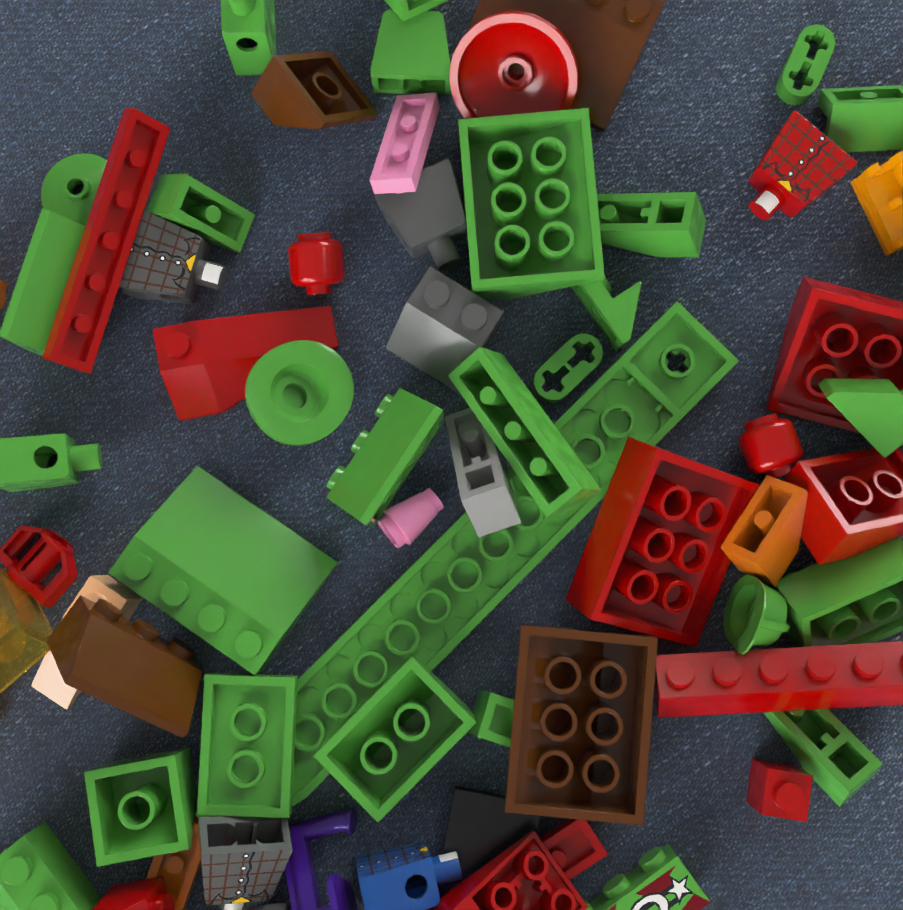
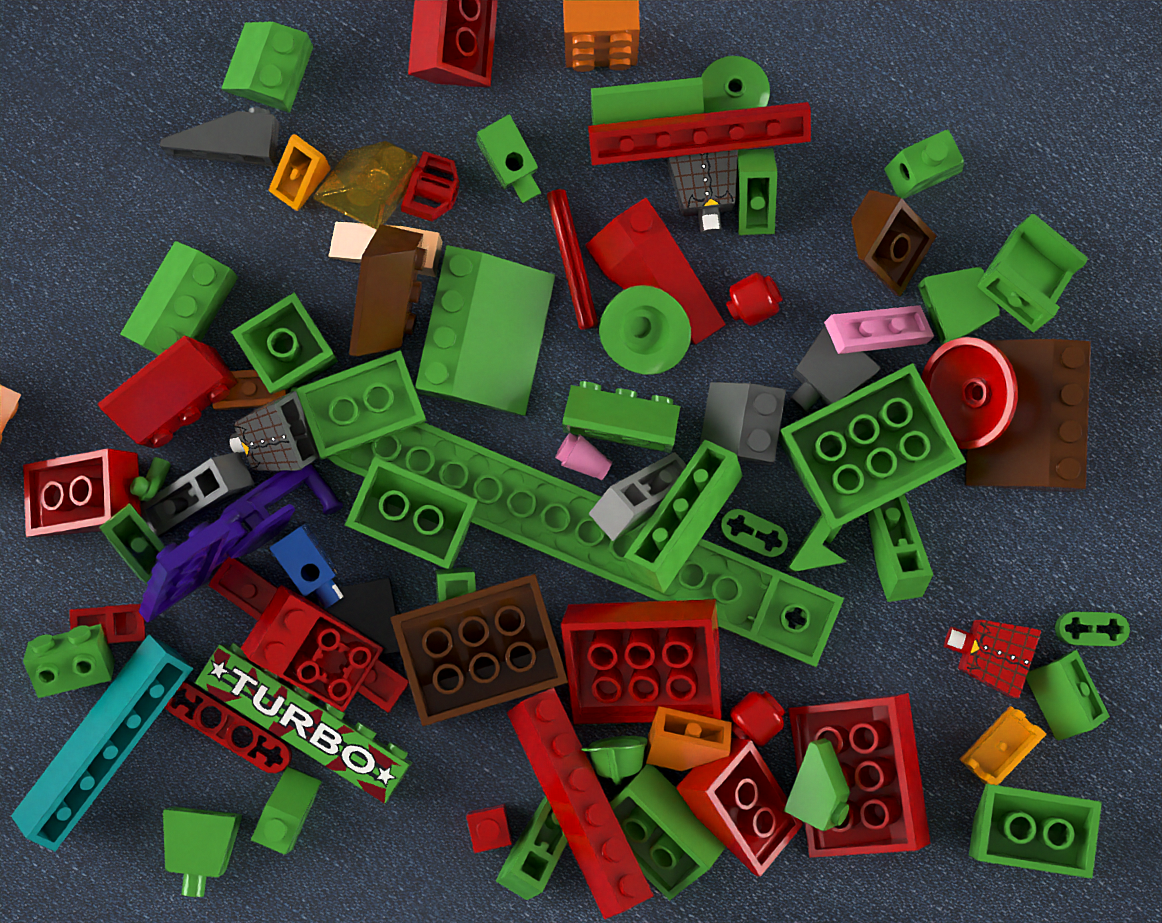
camera: 70 degrees right, 0 degrees up
none -> red axle [547,189,598,330]

